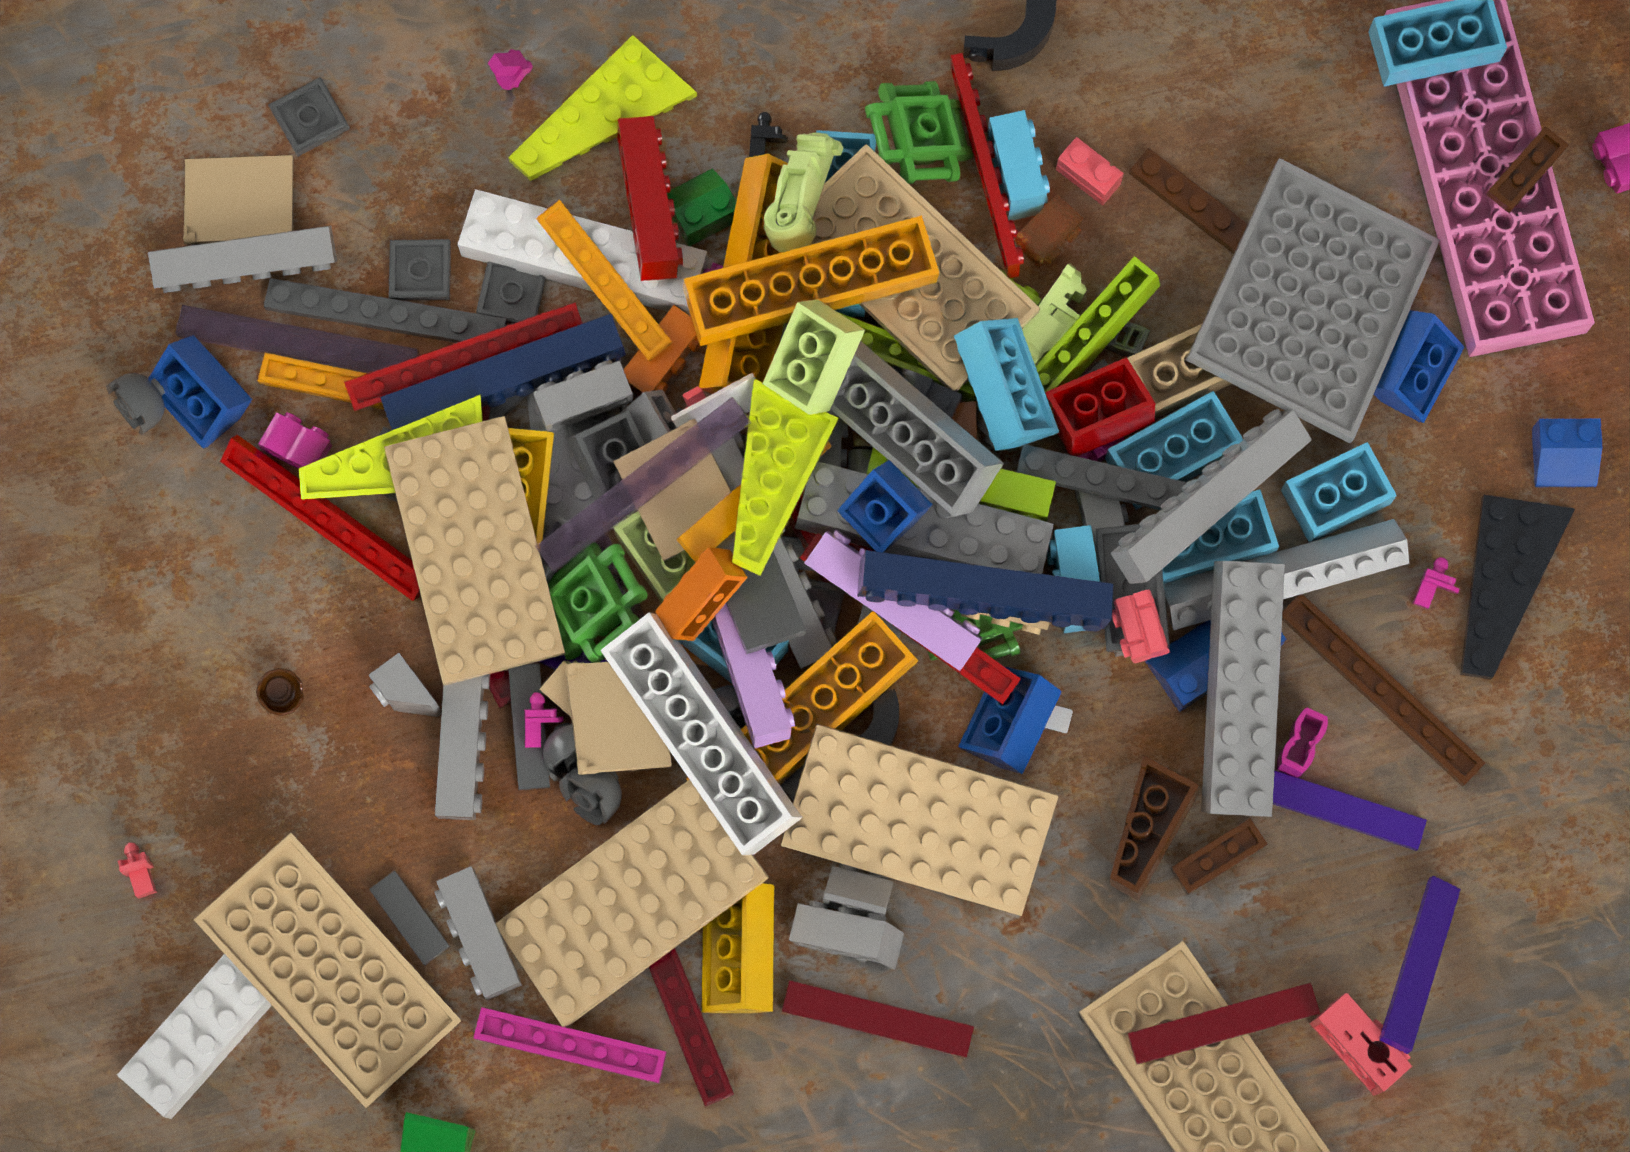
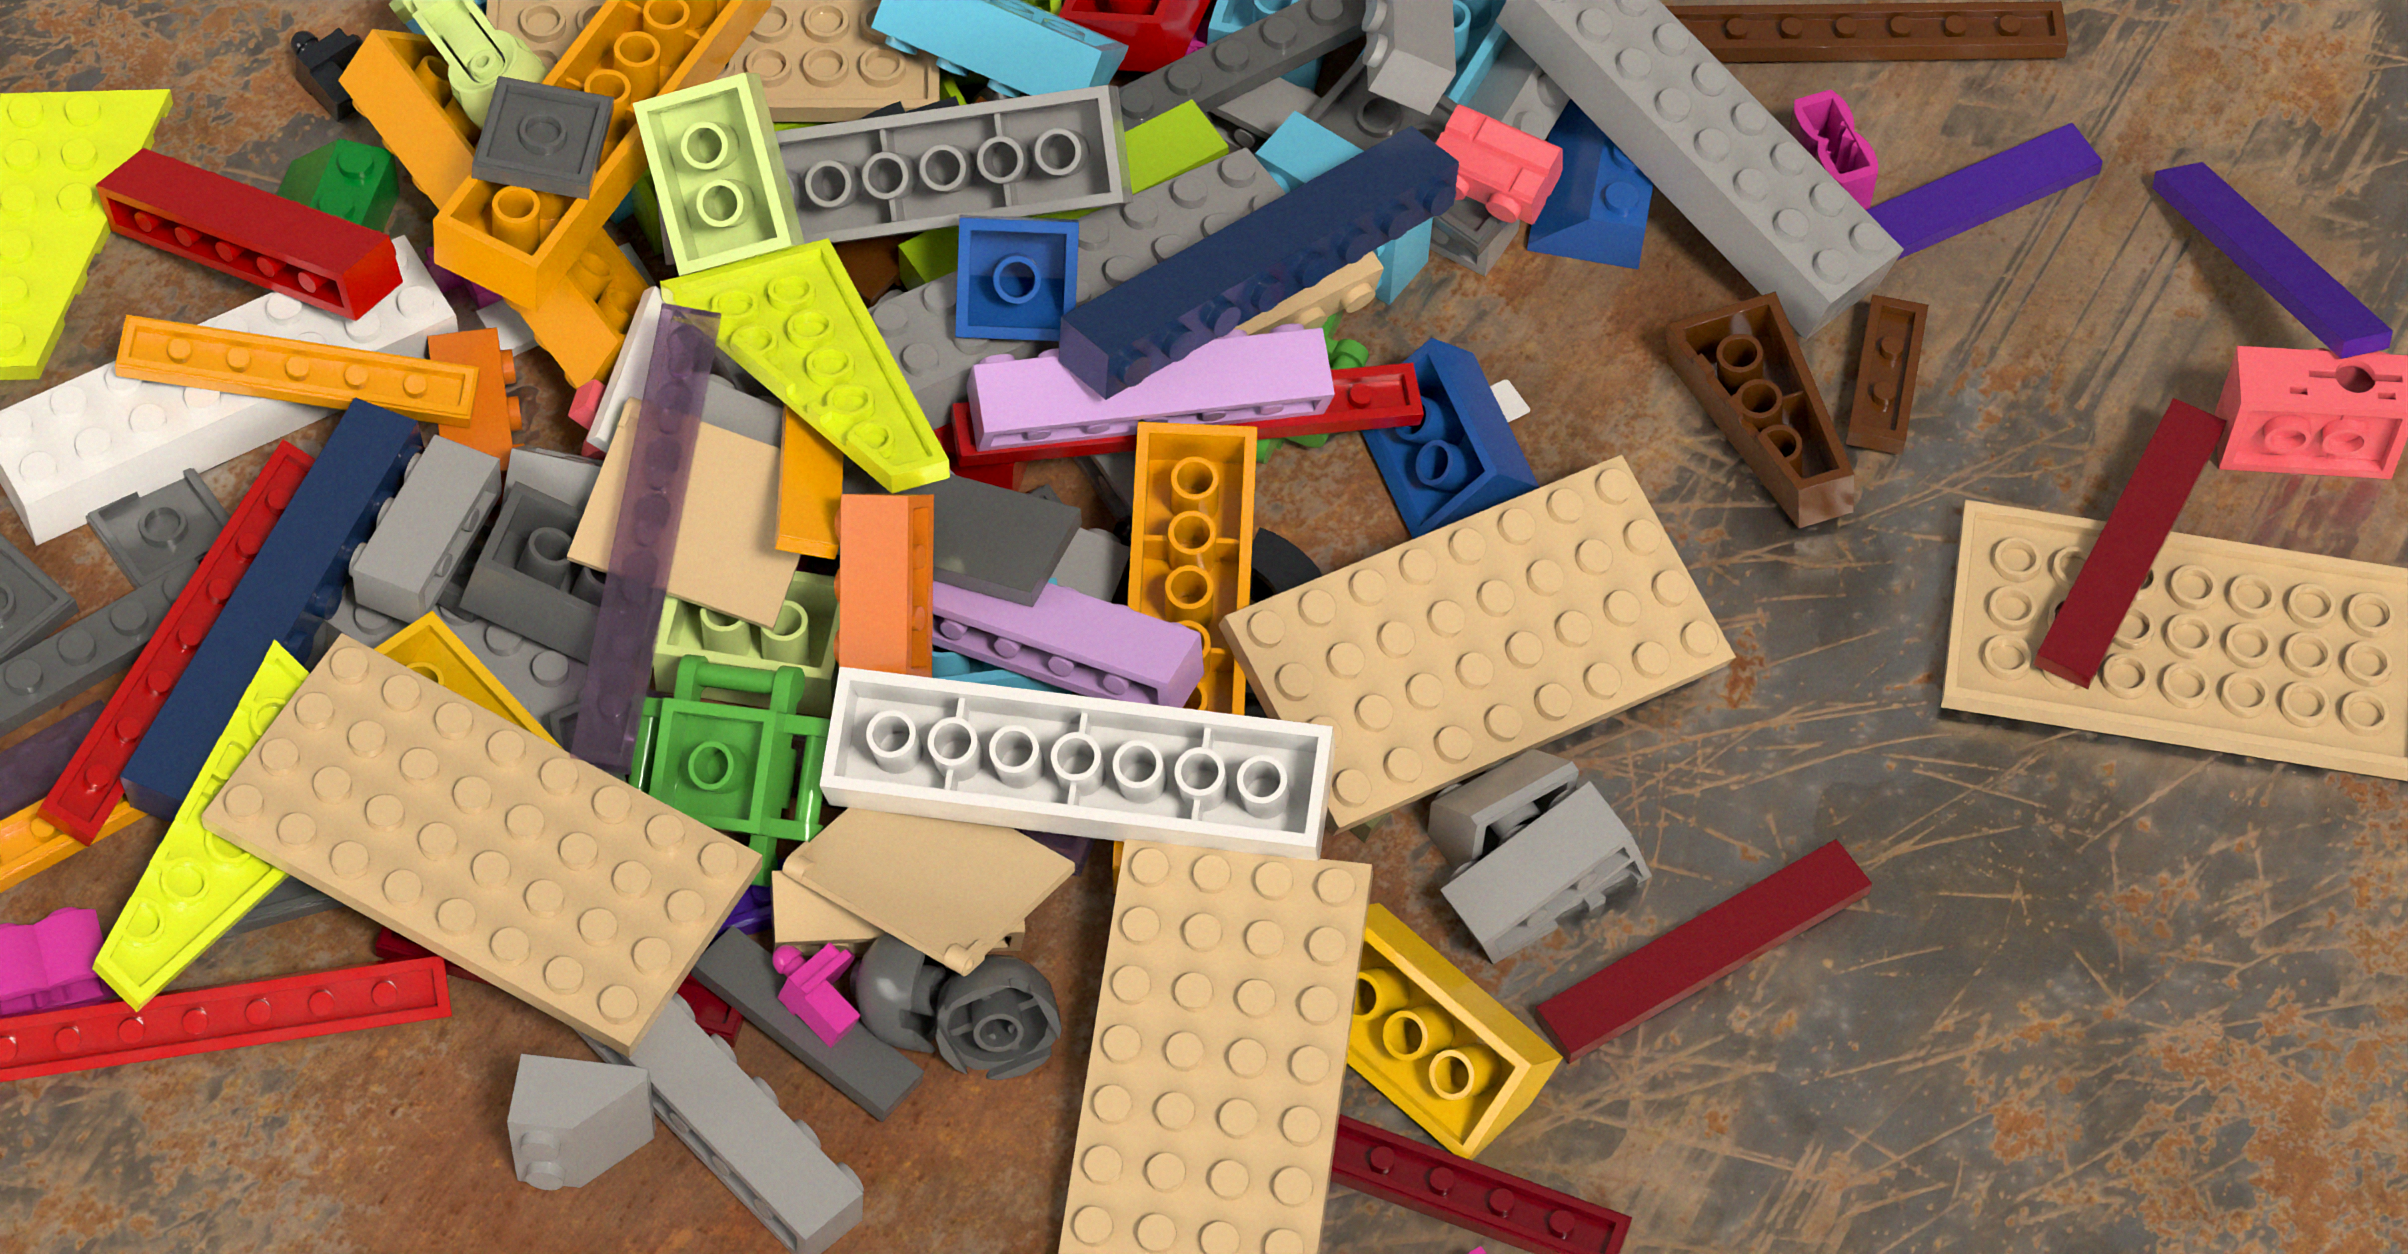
camera: 50 degrees left, 20 degrees down
none -> dark grey tile [472,76,614,200]

